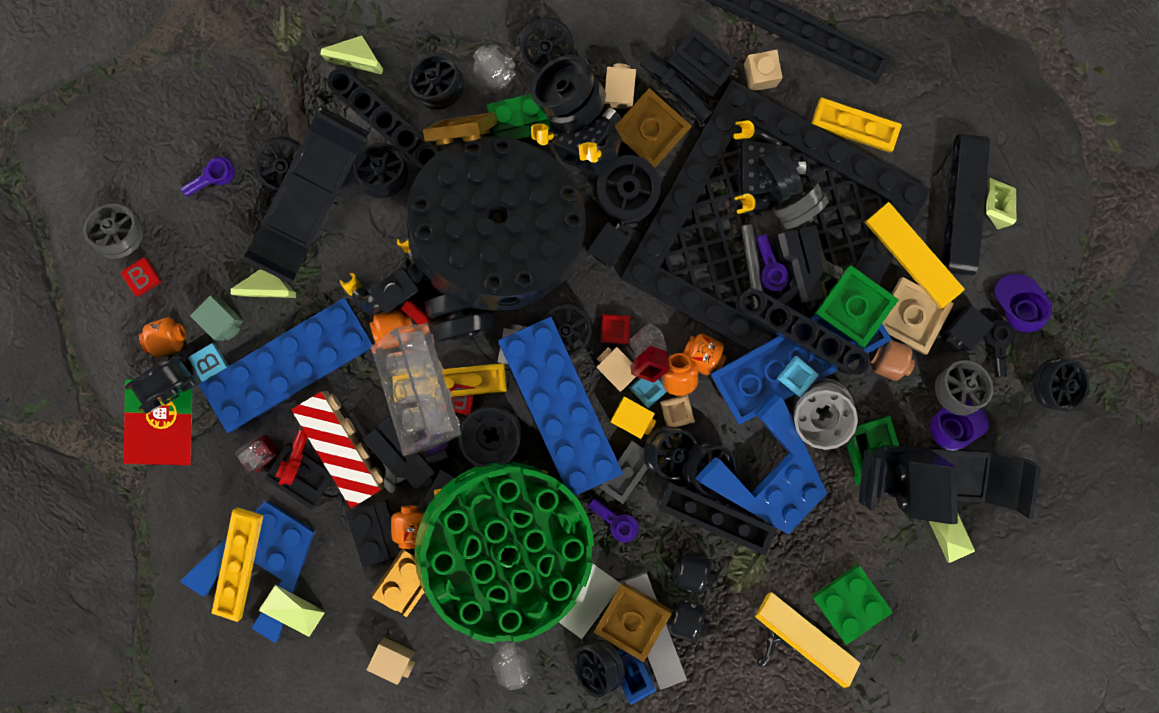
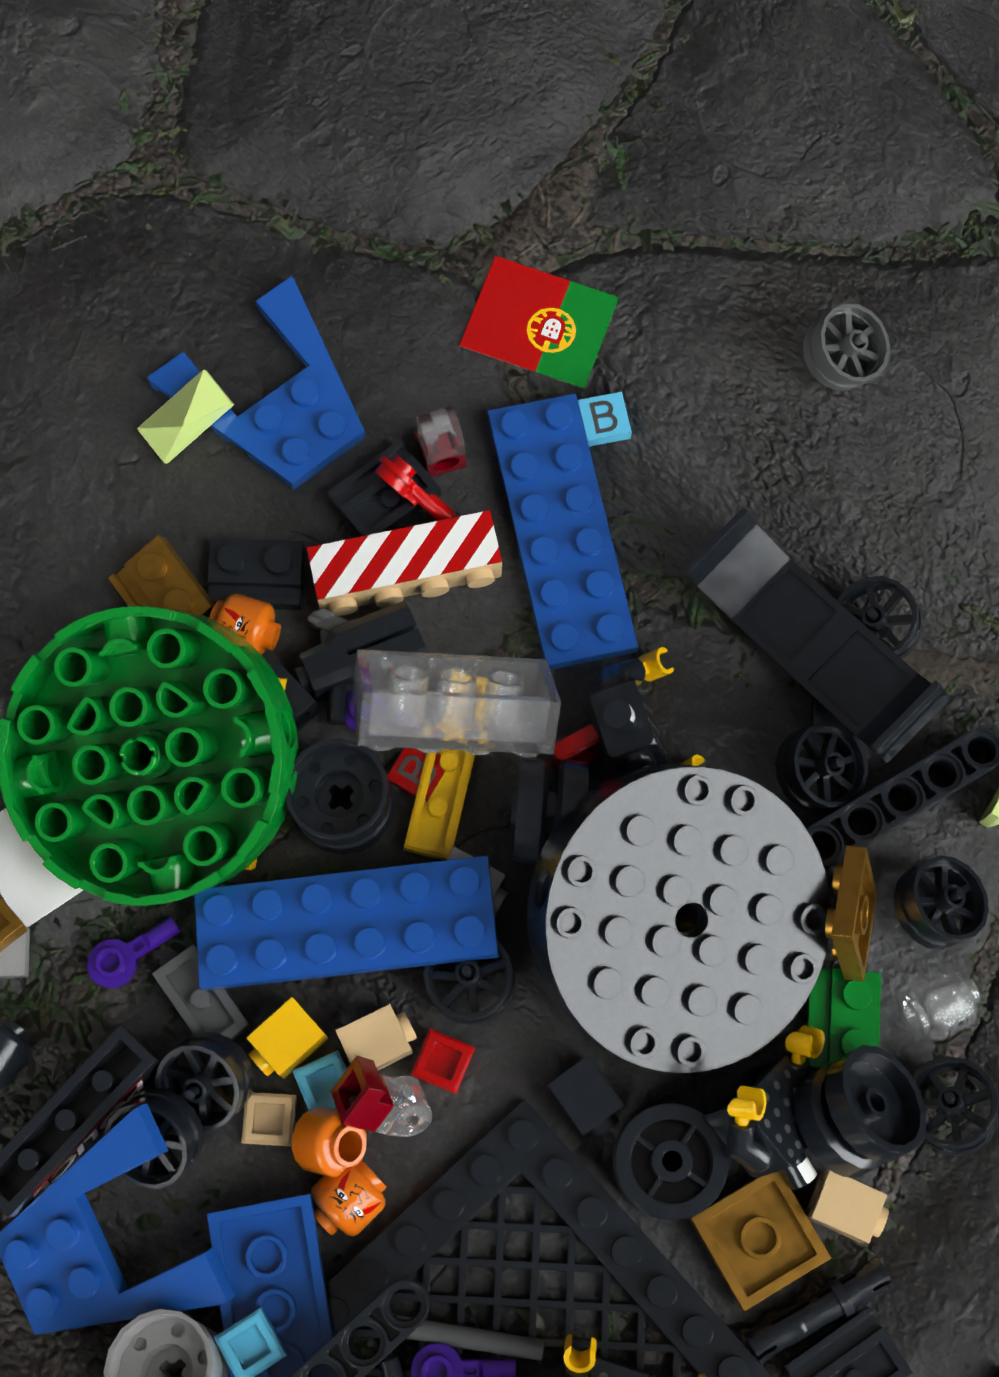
camera: 105 degrees right, 15 degrees down
red tile [120,257,163,297] -> none
black wheel [125,354,199,414] -> none
orange head [139,317,187,358] -> none
dark purple plate [181,157,235,197] -> none
sand green brick [190,296,244,341] -> none
yellow tile [212,507,264,622] -> none
yellowish green slope [231,269,296,298] -> none
tan brick [367,637,415,685] -> none
orange head [370,308,414,348] -> none

